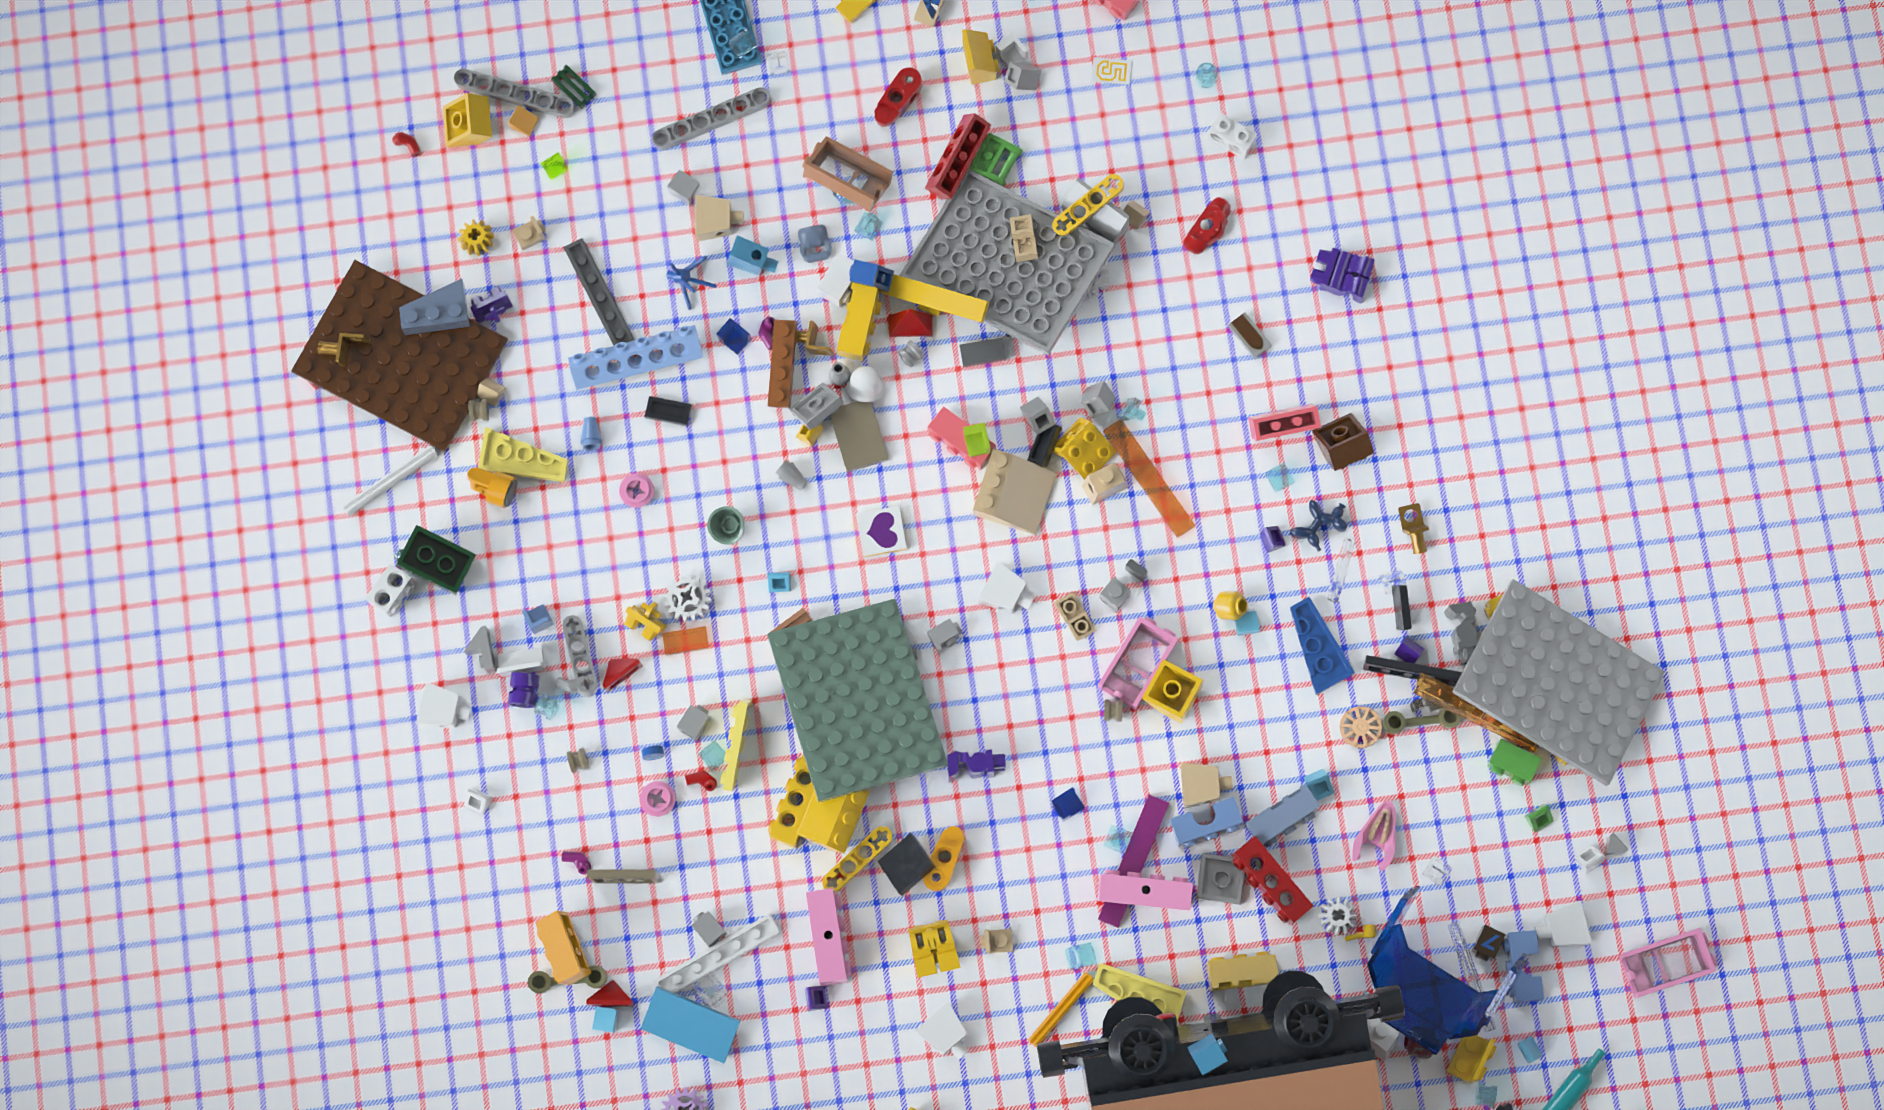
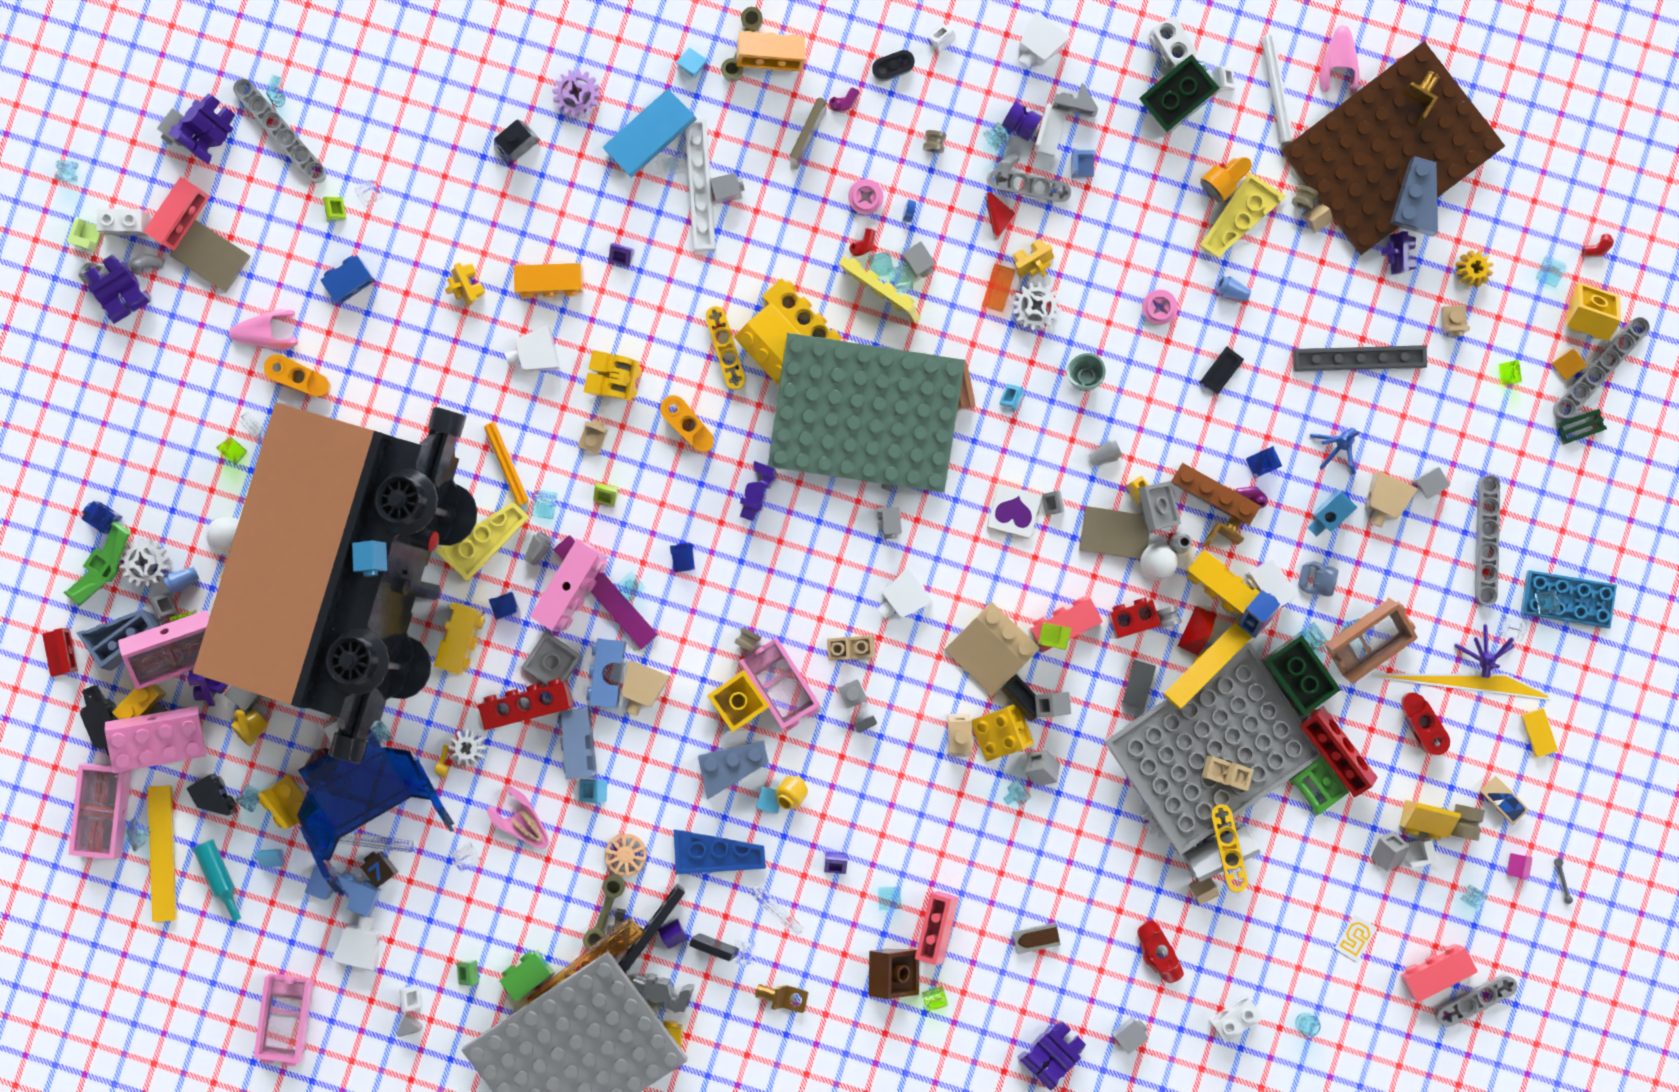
camera: 105 degrees right, 10 degrees up
light blue brick [568,325,703,390] -> none
red slope [586,979,635,1007] -> none
bright pink brick [806,888,852,986] -> none
black tile [877,832,936,896] -> none
clear orange tile [1103,419,1196,539] -> none
dark blue piece [1289,500,1347,552] -> none
none -> clear blue panel [488,591,521,620]
none -> light orange brick [514,263,584,299]
none -> light grey cone [523,531,553,566]
none -> lime slope [593,482,620,507]
none -> sand blue wedge [698,740,769,800]
none -> black plate [872,50,915,82]
none -> clear light blue slope [887,264,914,293]
none -> clear neon green slope [921,986,949,1012]
none -> light grey slope [1042,490,1065,516]
none -> red brick [1108,597,1161,639]
none -> light grey brick [1112,1016,1149,1055]
none -> white slope [1212,66,1236,92]
none -> dark green brick [1261,635,1341,716]
none -> bright pink animal [1319,25,1360,93]
none -> yellow sticker [1372,673,1550,700]
none -> dark tan wheel [1451,804,1485,841]
none -> dark purple plant [1454,624,1515,678]
none -> clear light blue slope [1536,255,1567,287]

